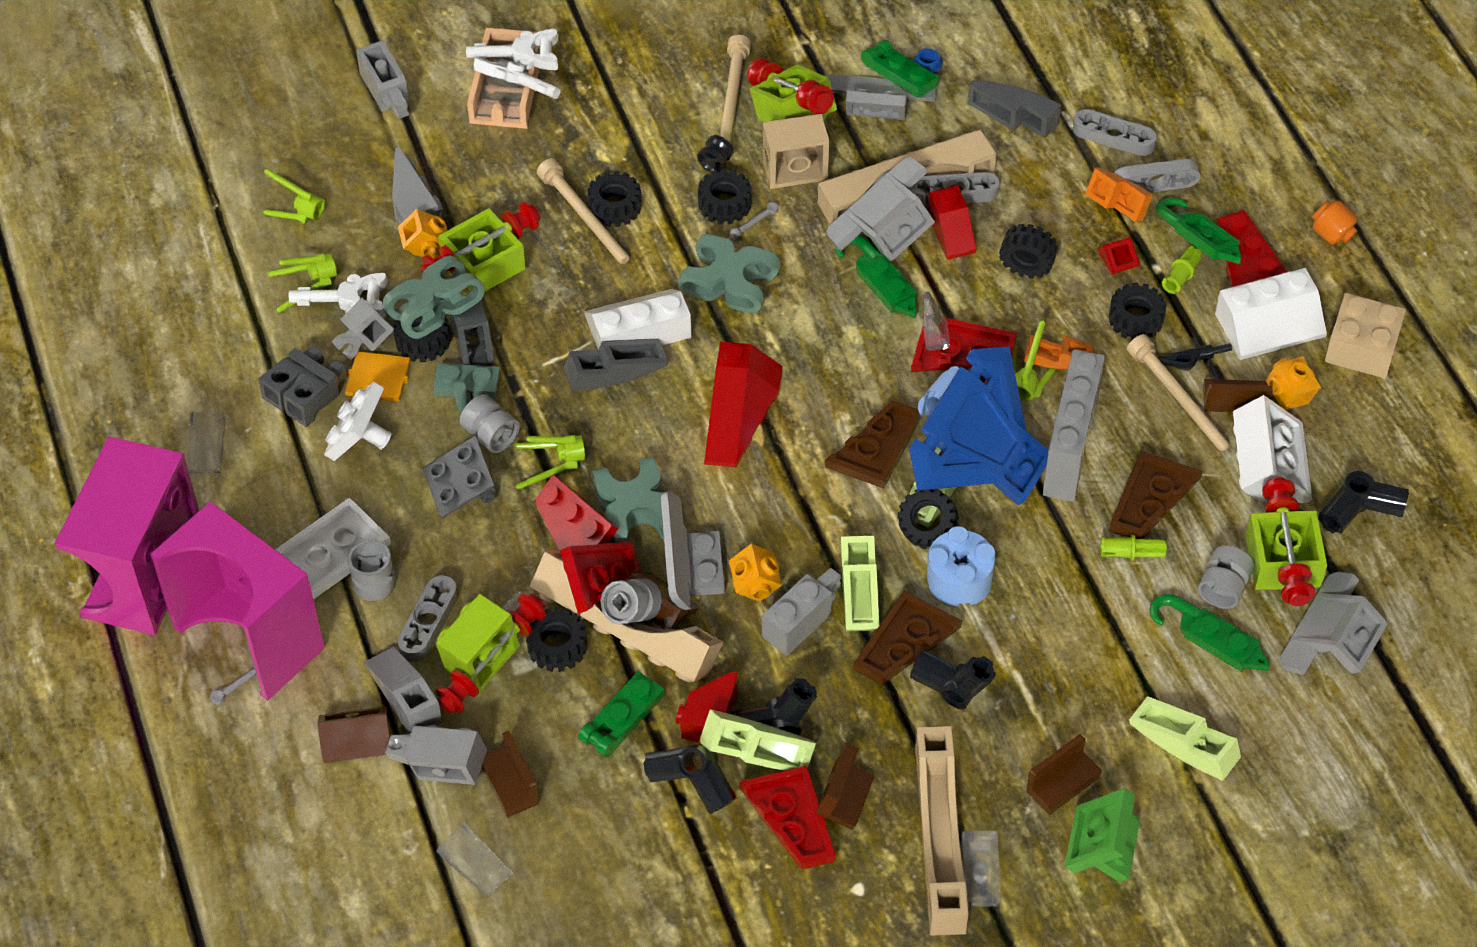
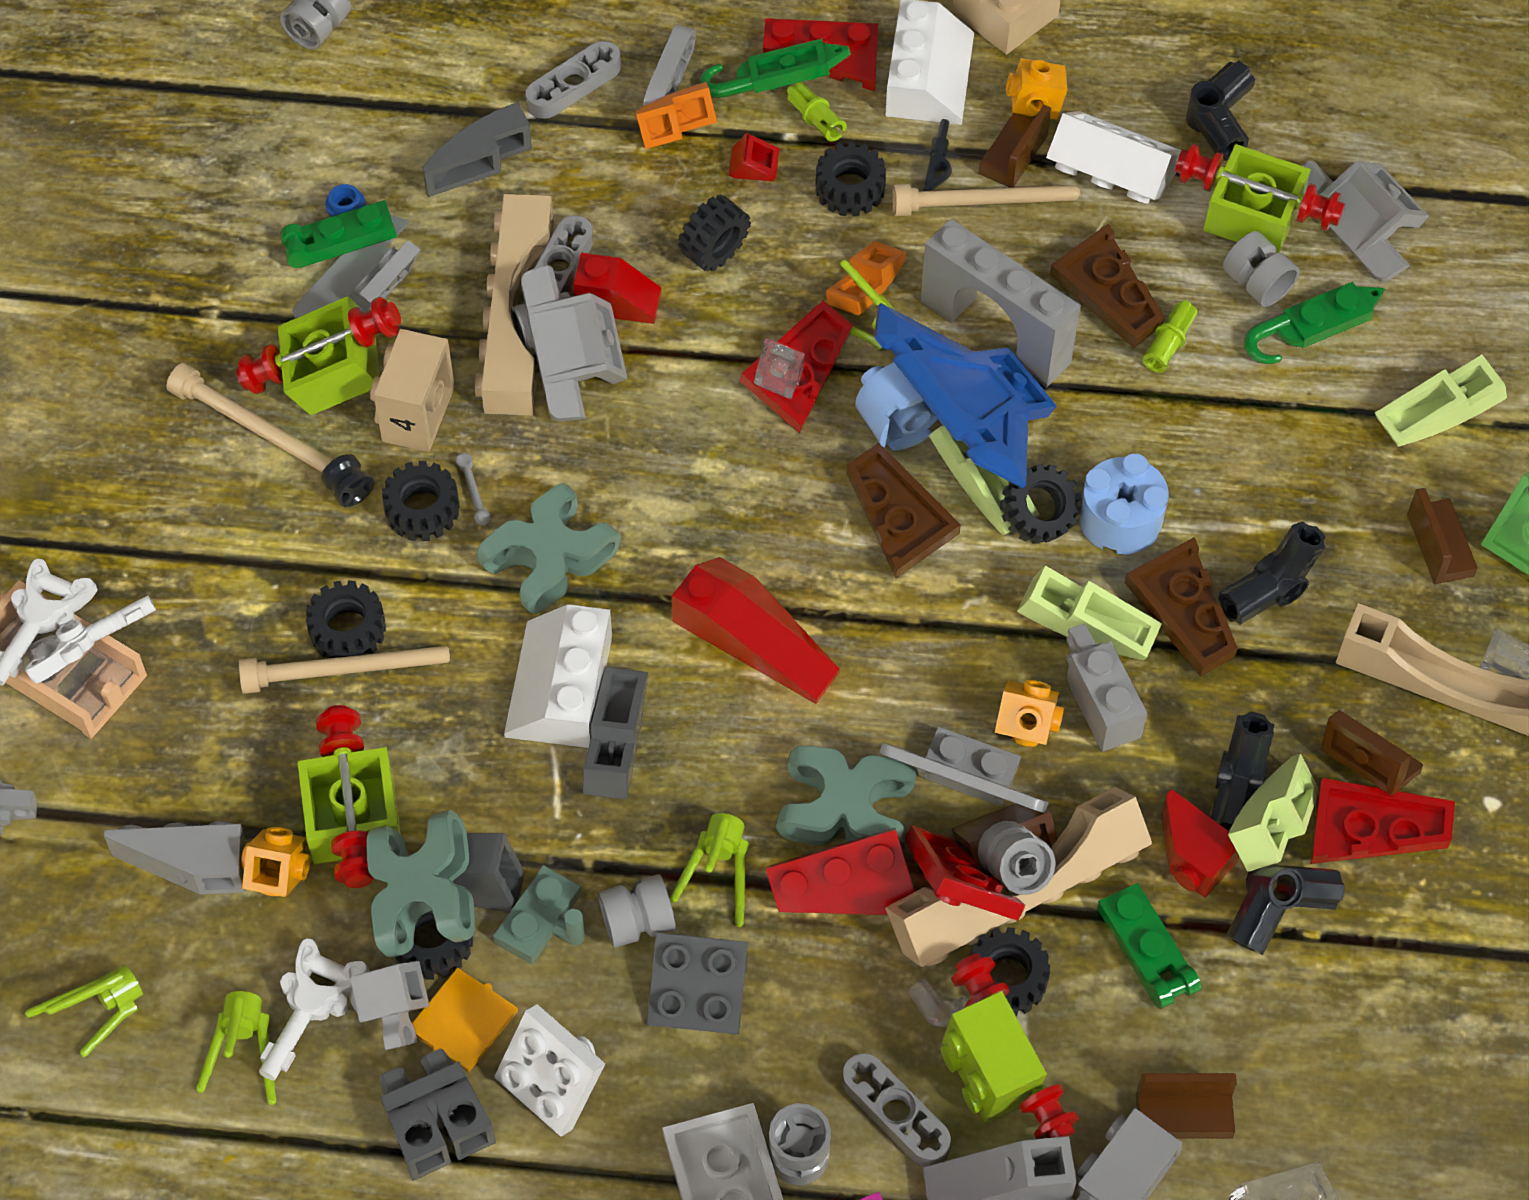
camera: 65 degrees left, 5 degrees up
green plate [835,235,917,318] -> none

